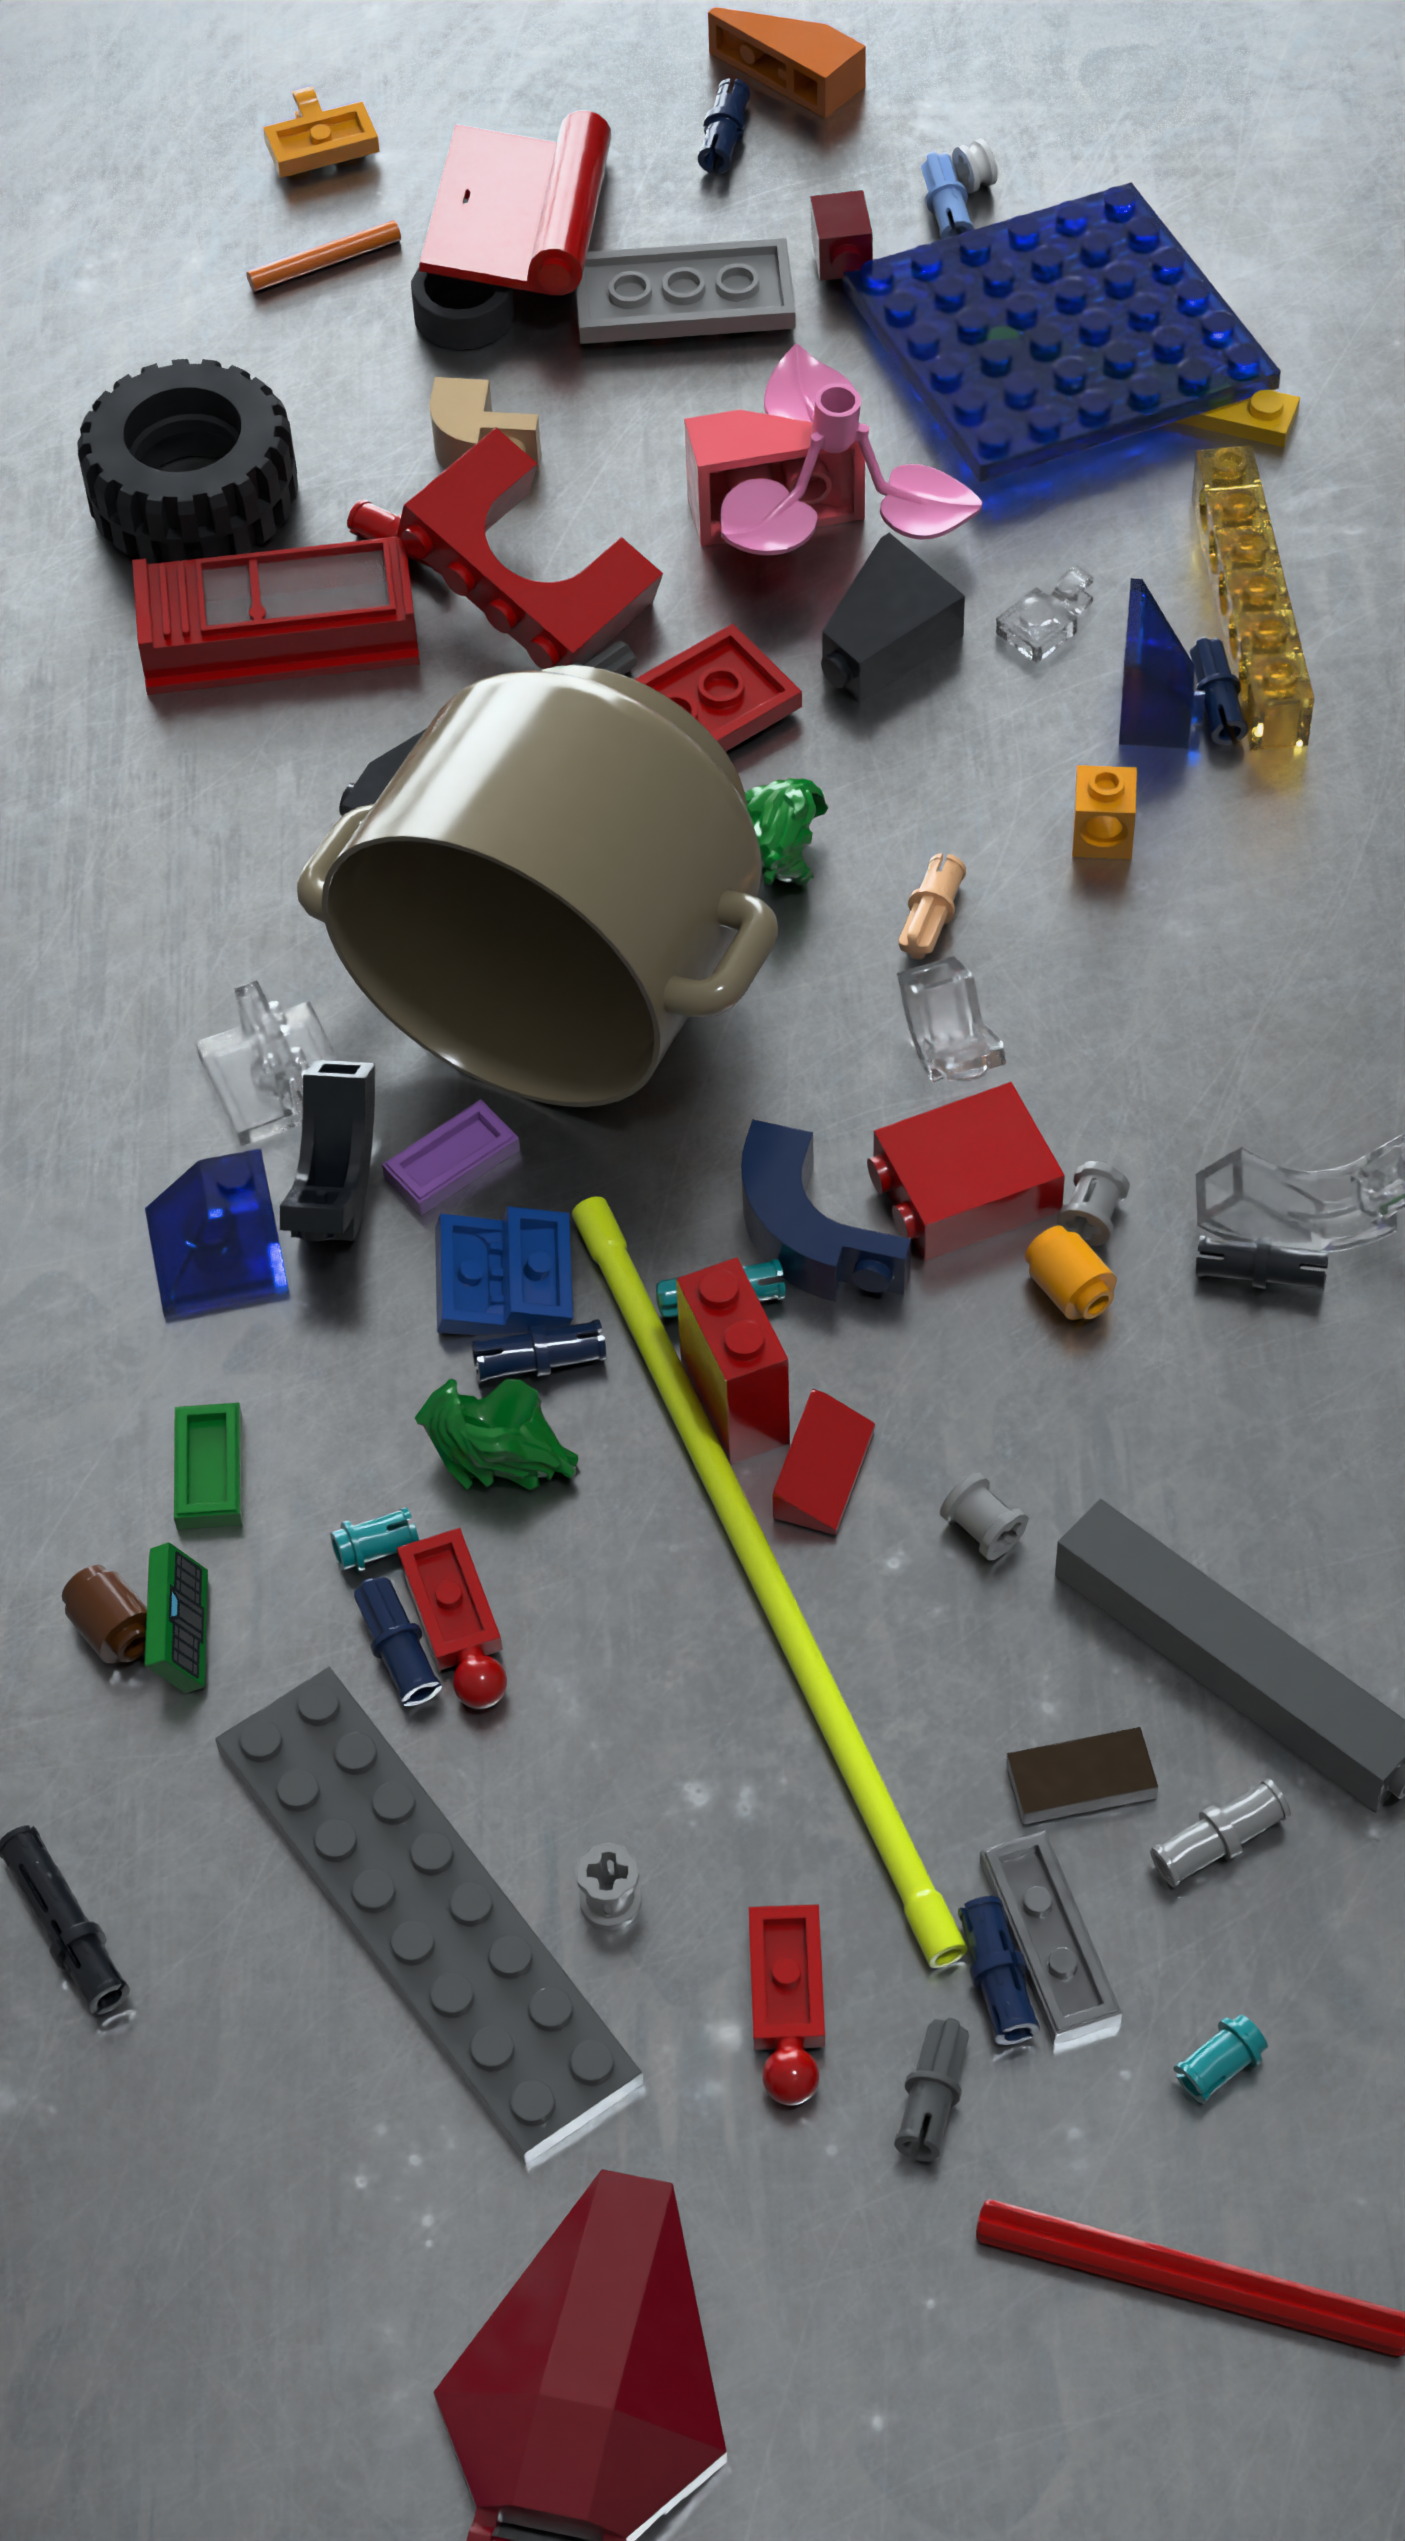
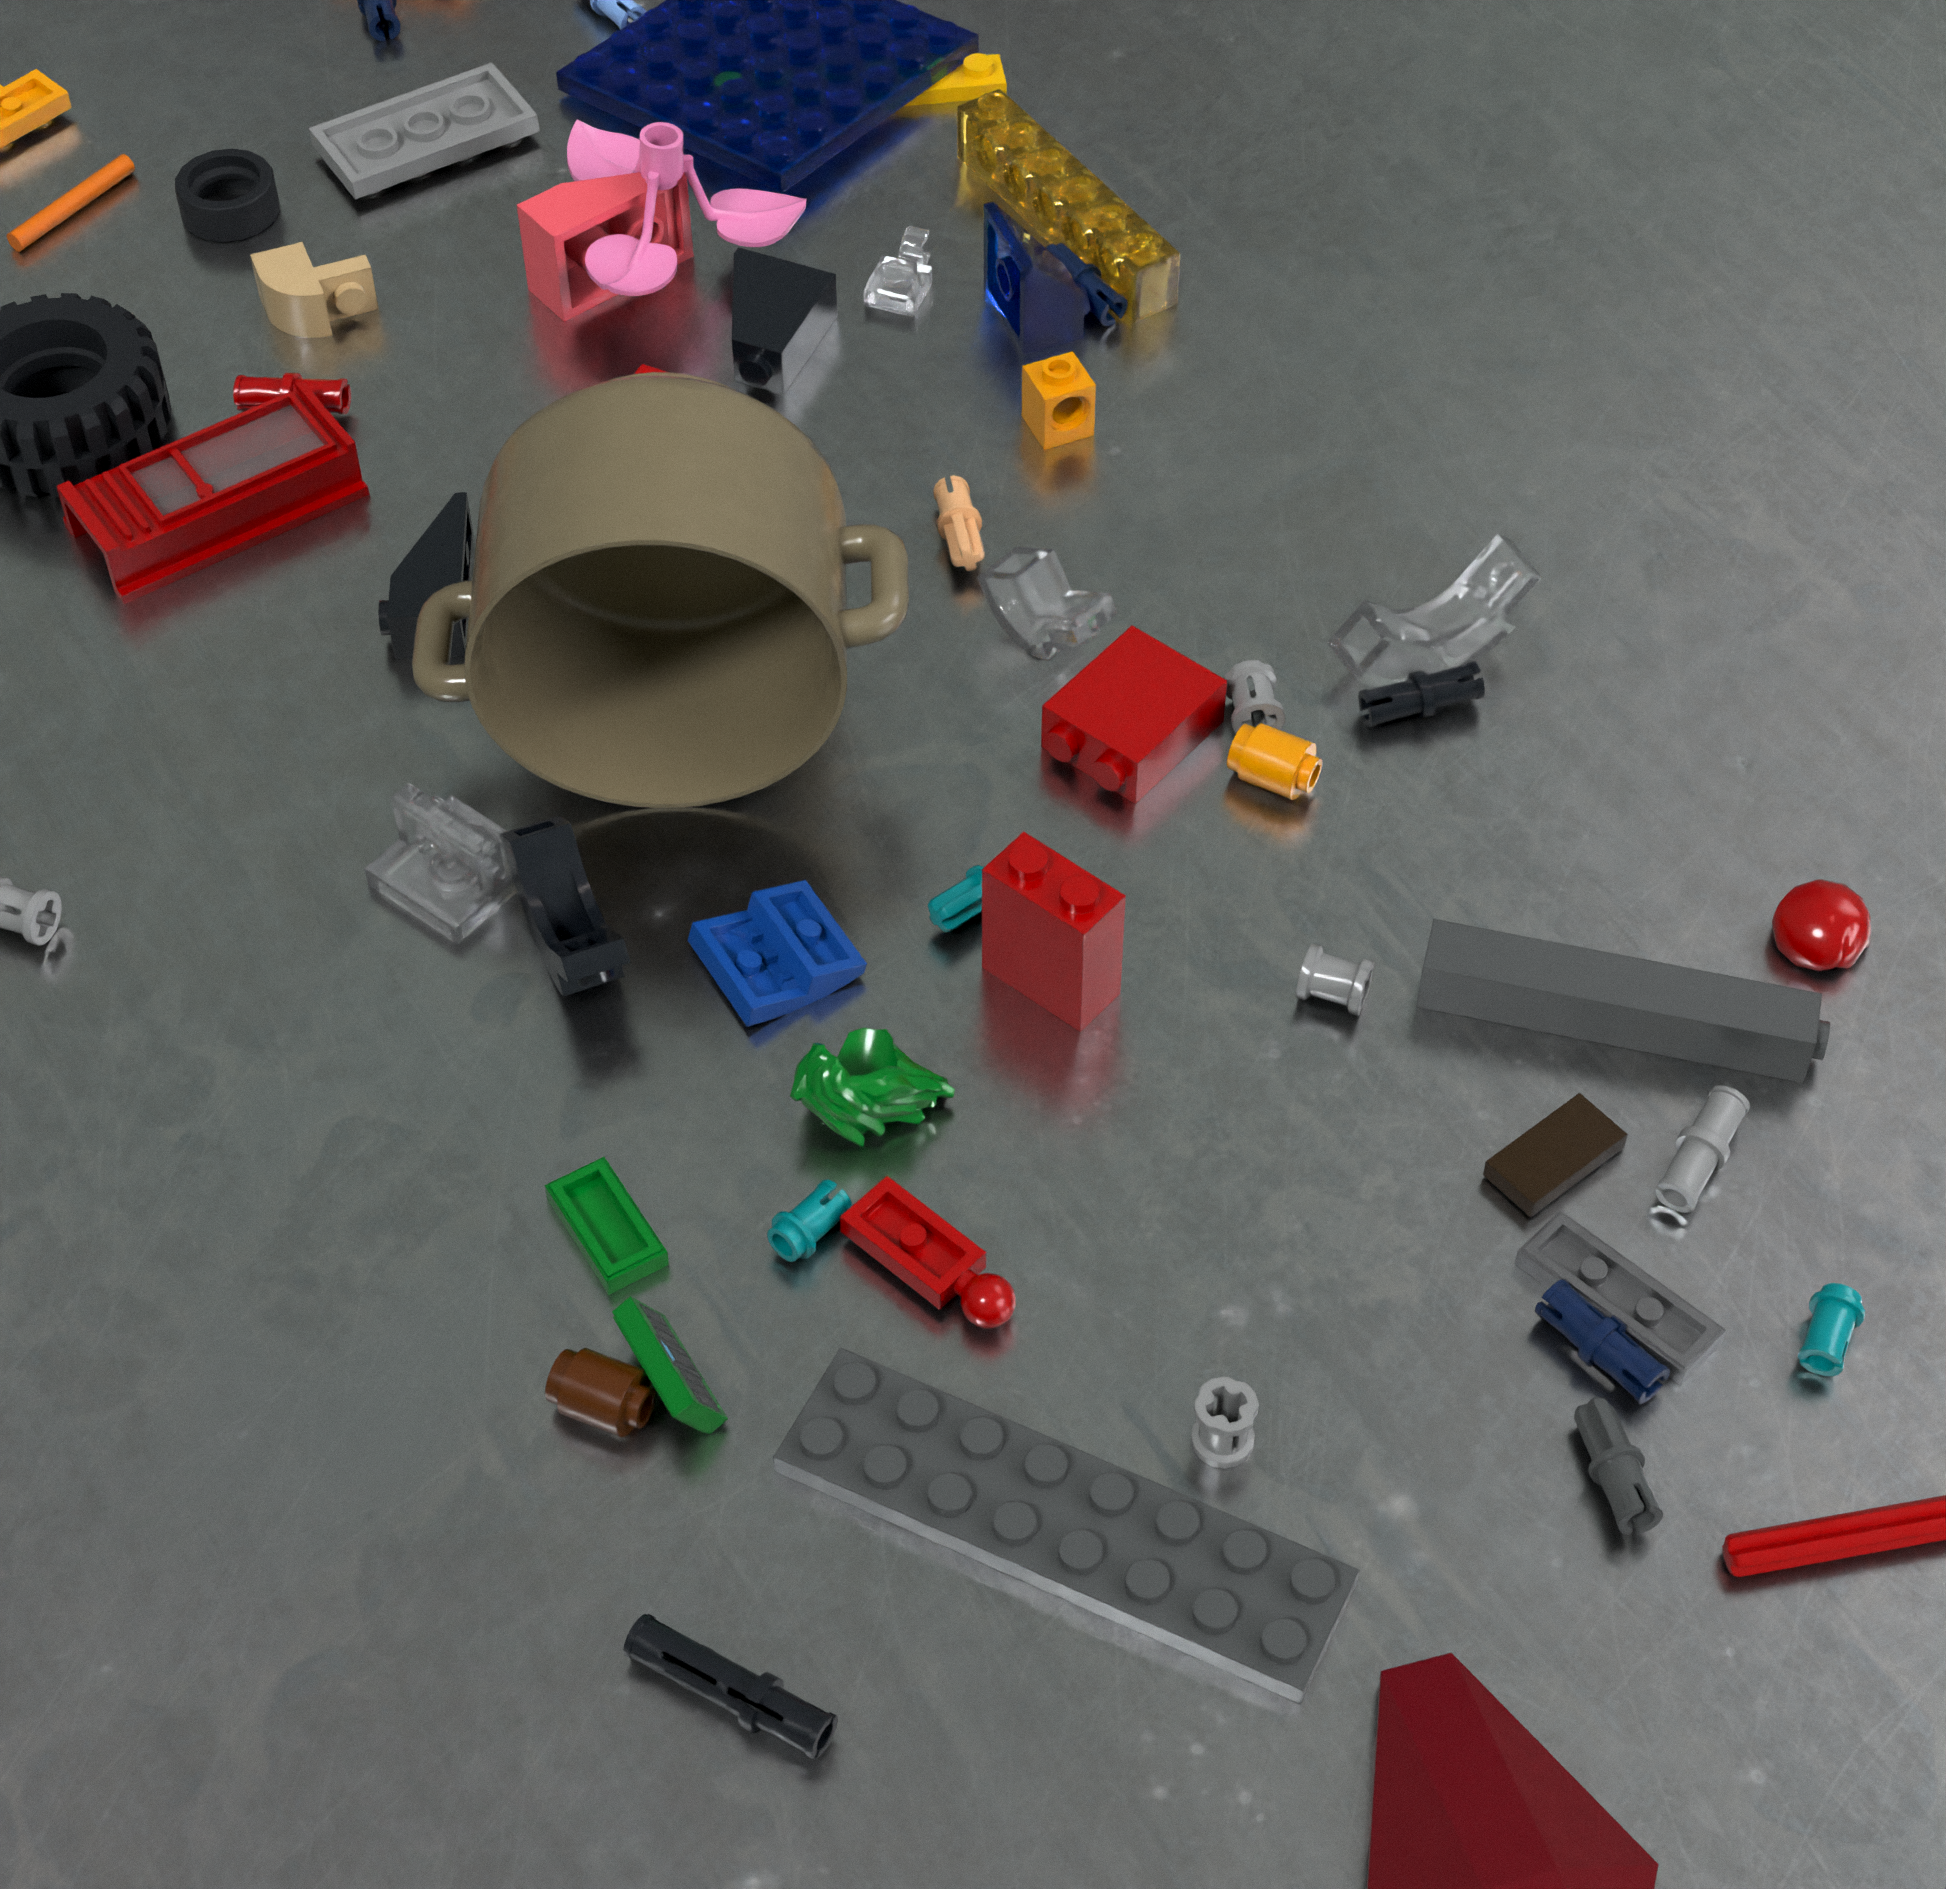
camera: 30 degrees left, 5 degrees down
clear blue slope [145,1148,289,1317] -> none
dark blue axle [354,1576,442,1706] -> none
medium lavender tile [382,1099,520,1216] -> none
red arch [396,427,663,669] -> none
door [419,110,611,295] -> none
dark blue pin [472,1319,606,1383] -> none
neon yellow piece [572,1196,968,1968] -> none
dark blue arch [741,1119,911,1302] -> none
red plate [748,1904,825,2106] -> none
red slope [772,1389,875,1535] -> none
dark red brick [810,190,873,281] -> none

